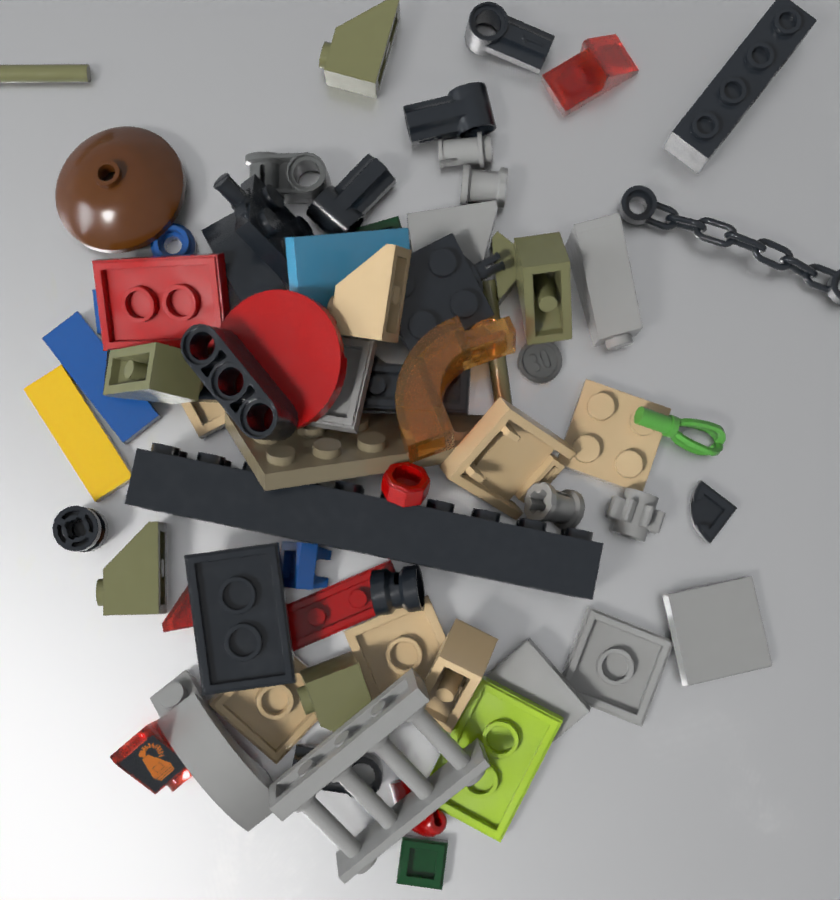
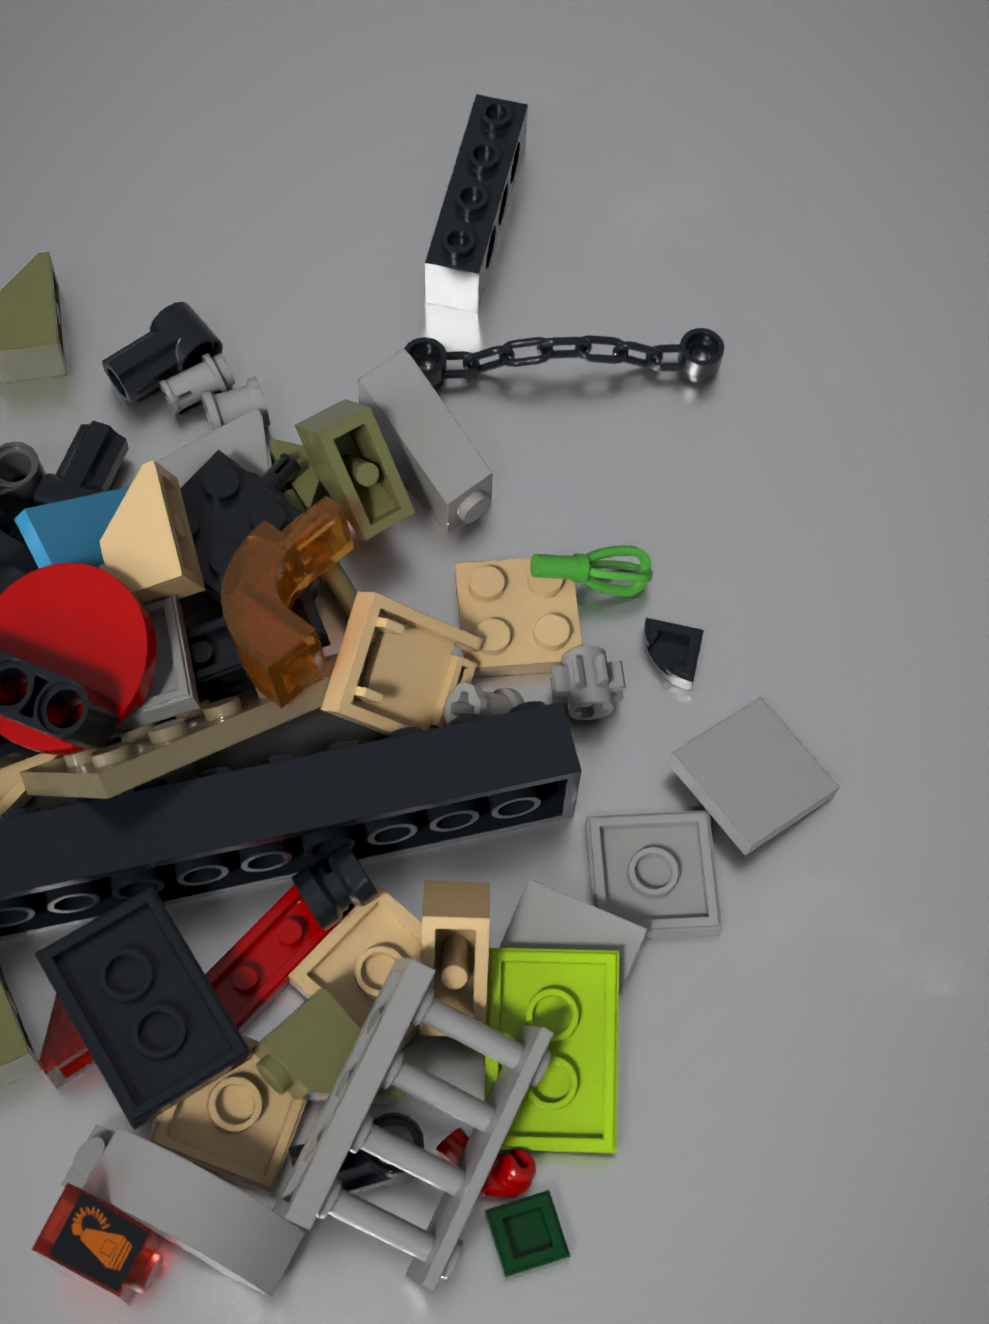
camera: 30 degrees left, 20 degrees down
blue tile [280,541,332,590] -> none
red tile [381,462,431,507] -> none
black piece [464,2,555,75] -> none
dark grey piece [517,342,562,384] -> none
clear red slope [541,34,639,117] -> none

